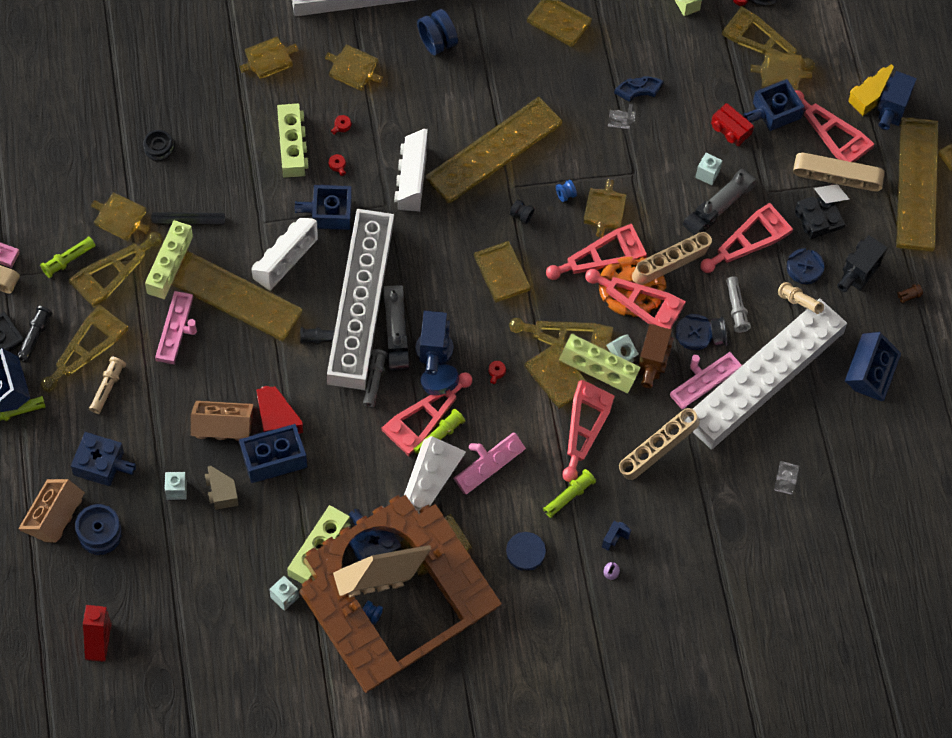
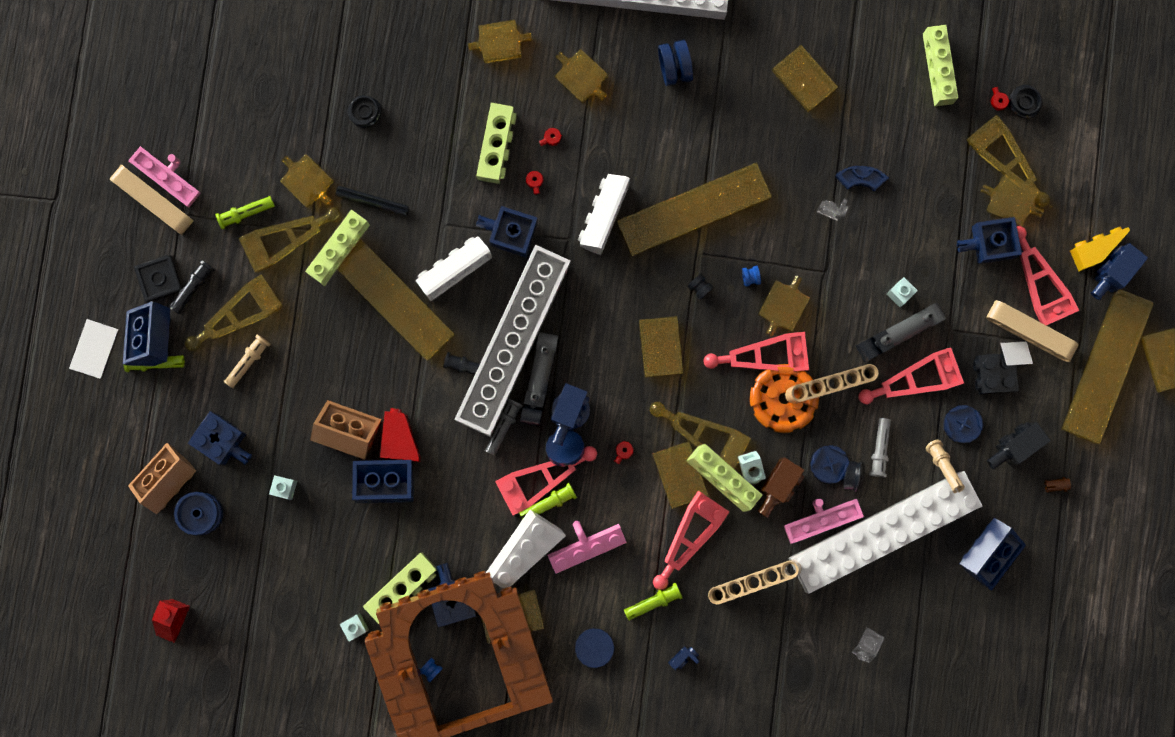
camera: 20 degrees right, 20 degrees up
bright pink plate [155,291,197,364] -> none
dark tan slope [205,466,239,510] -> none
tan slope [333,545,431,598] -> none
coral plate [585,269,686,329] -> none
lavender hinge [604,562,620,580] -> none
red brick [711,103,754,146] -> none

